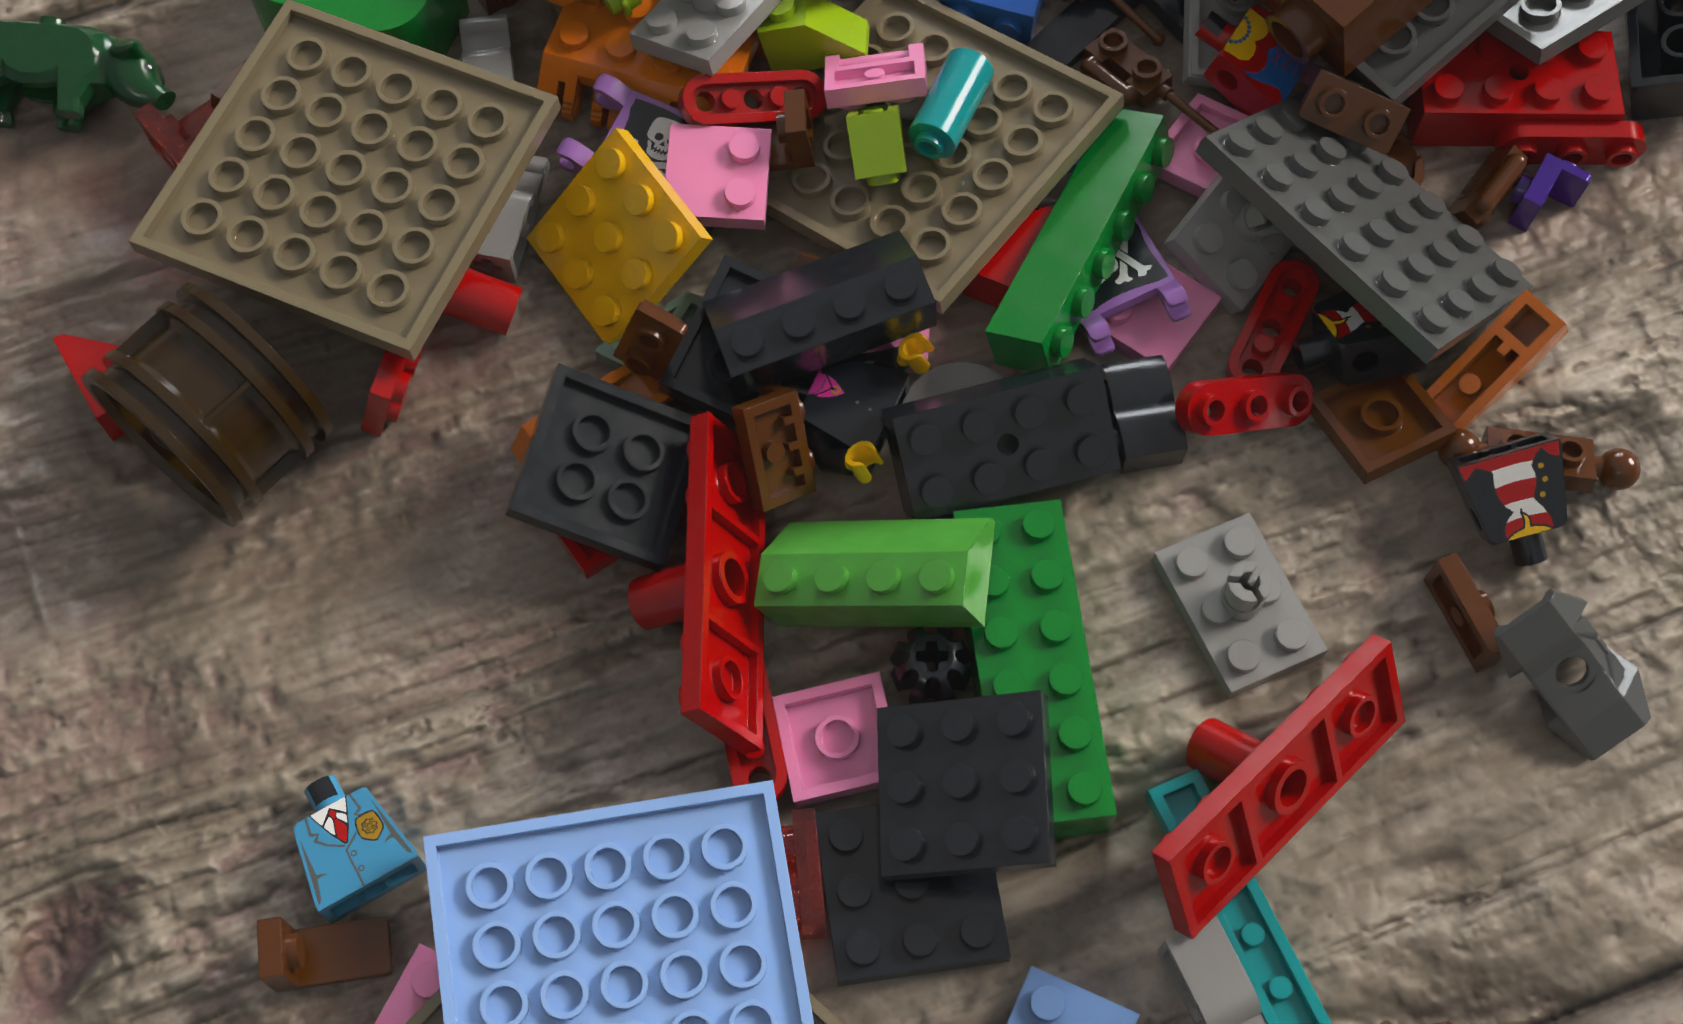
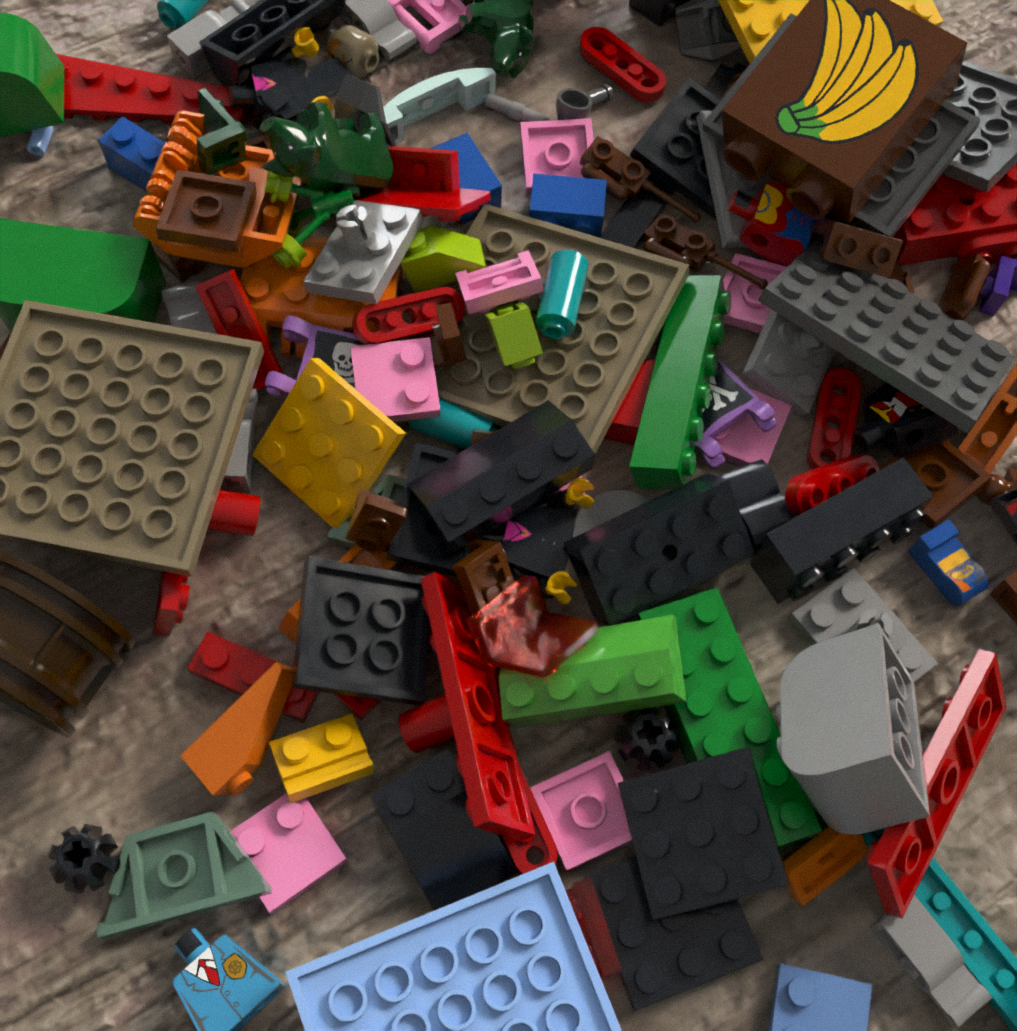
camera: 15 degrees left, 0 degrees up
none -> black piece [48,824,119,894]
none -> sand green wing [96,812,272,939]
none -> orange slope [180,662,294,796]
none -> red plate [187,631,320,723]
none -> red plate [195,269,284,390]
none -> bright pink plate [231,793,348,915]
none -> yellow plate [269,713,374,804]
none -> black slope [370,748,517,911]
none -> teal brick [409,398,499,450]
none -> clear red bracket [467,575,599,678]
none -> black brick [750,457,933,604]
none -> light grey brick [776,623,930,835]
none -> orange plate [783,826,868,907]
none -> blue leg [908,520,989,606]

